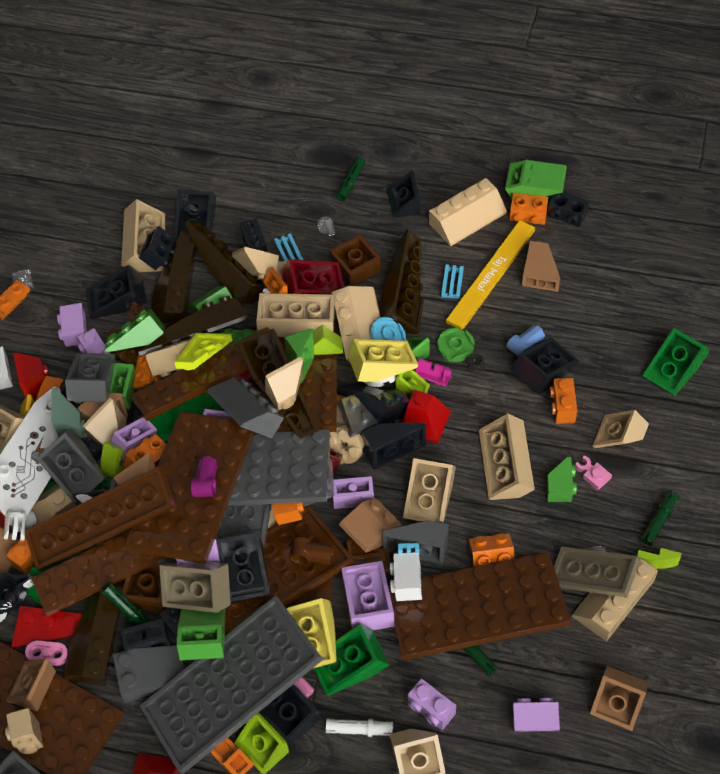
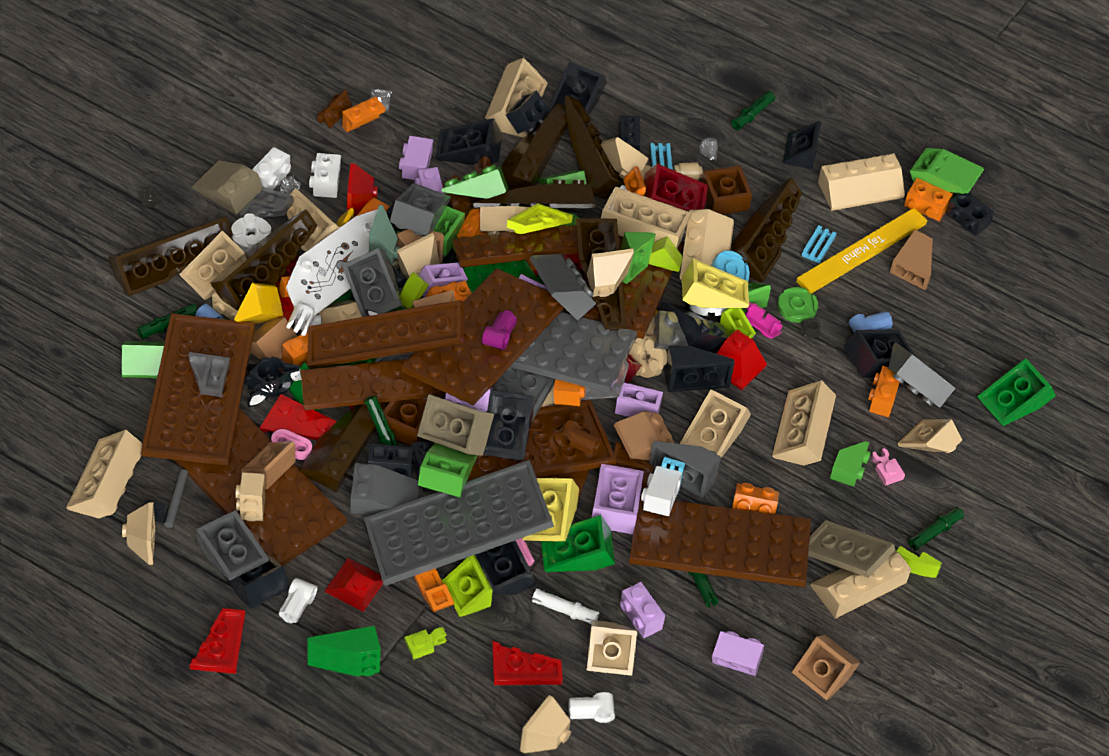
camera: 10 degrees right, 5 degrees down
none -> tan brick [673,162,702,181]
none -> slope [888,343,955,407]

